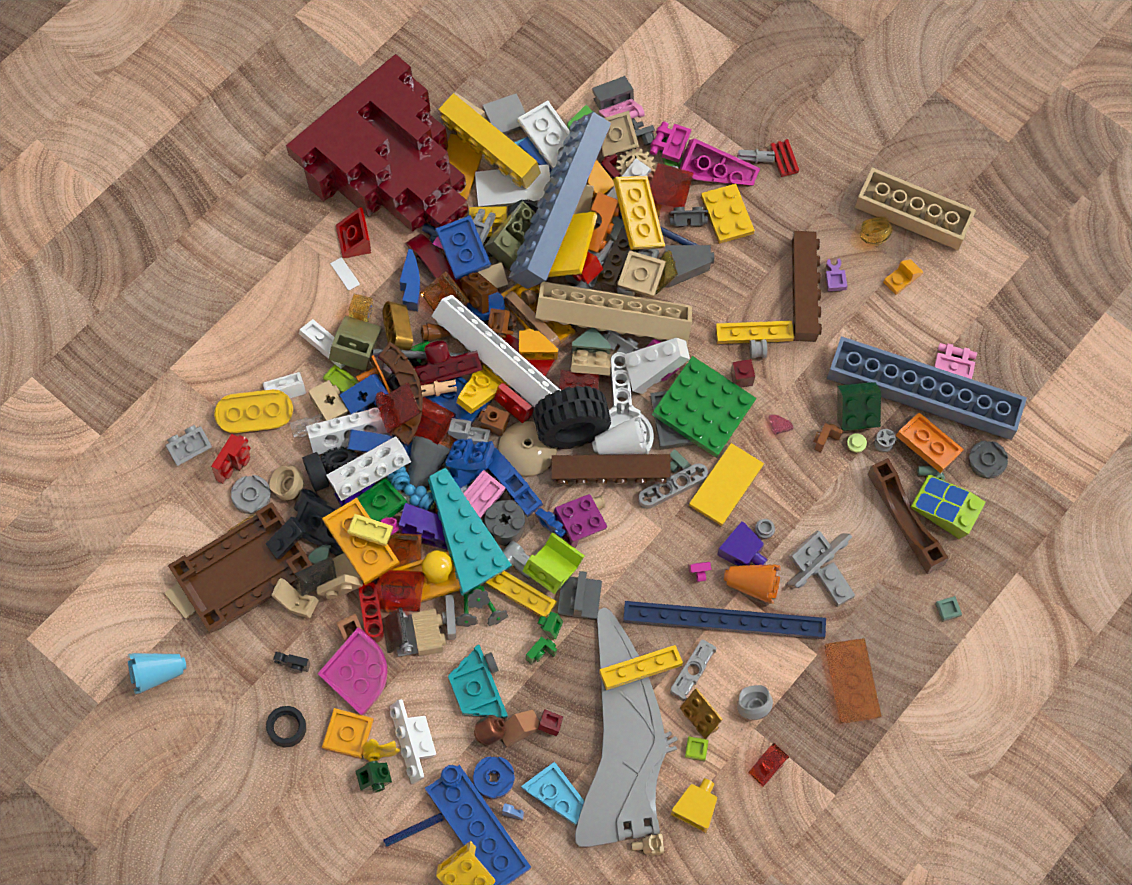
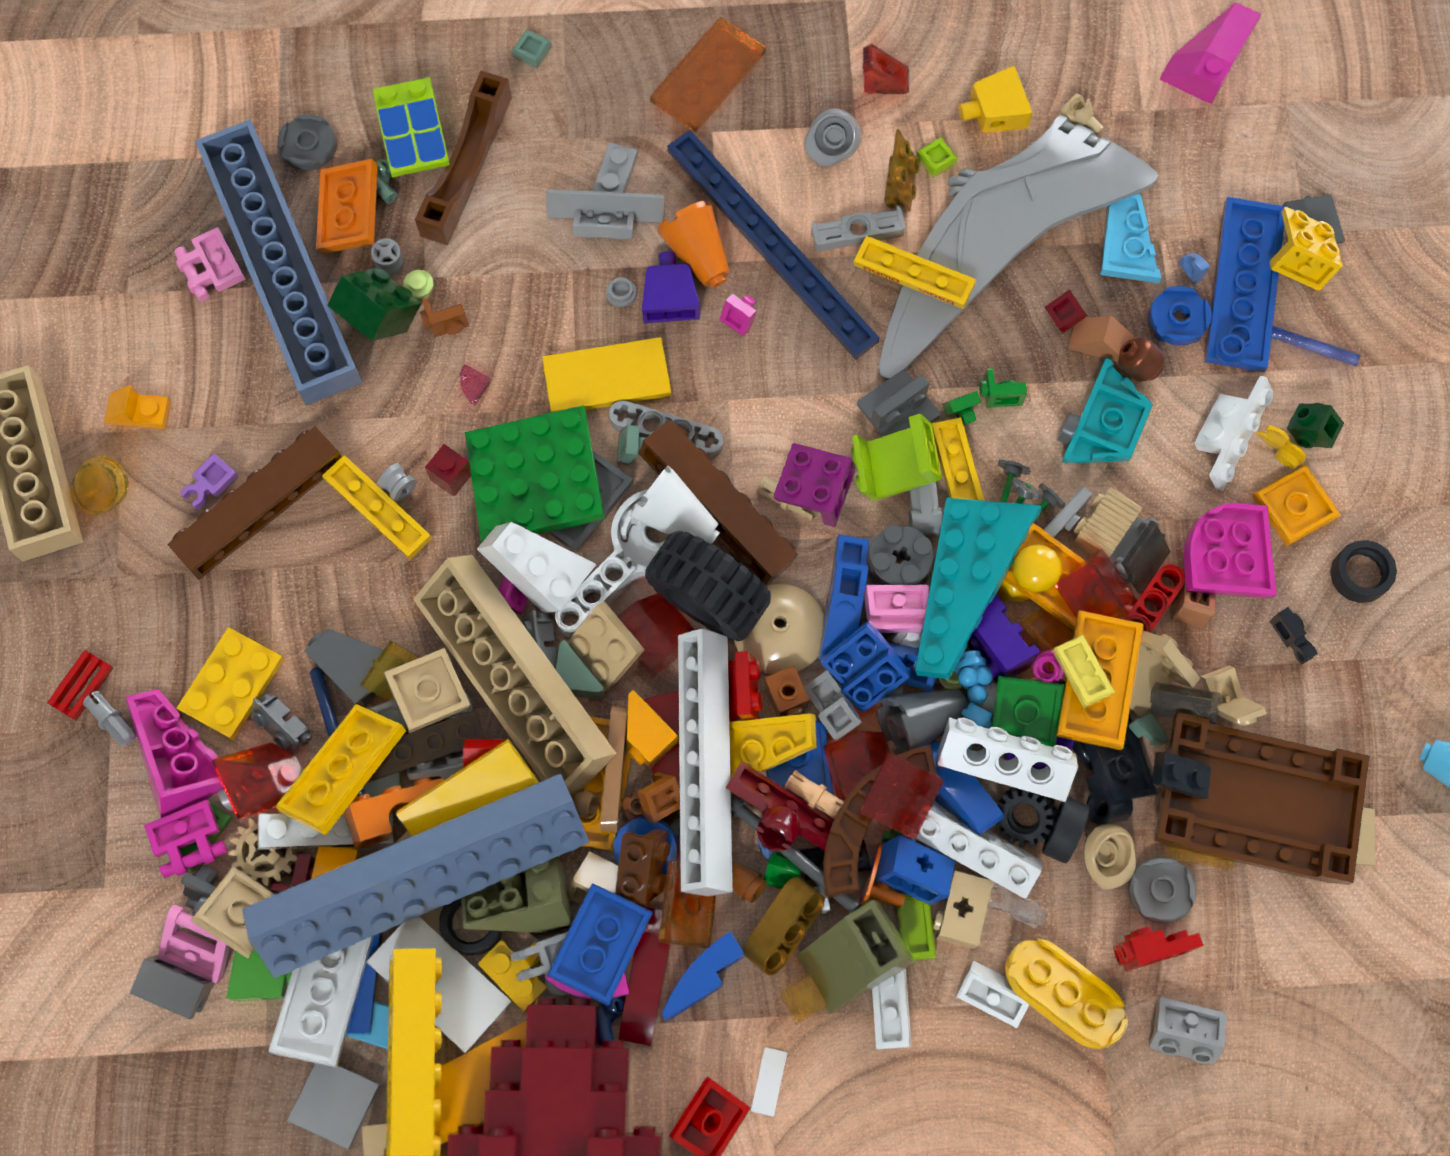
camera: 130 degrees left, 5 degrees up
blue plate [535,508,566,537] -> none

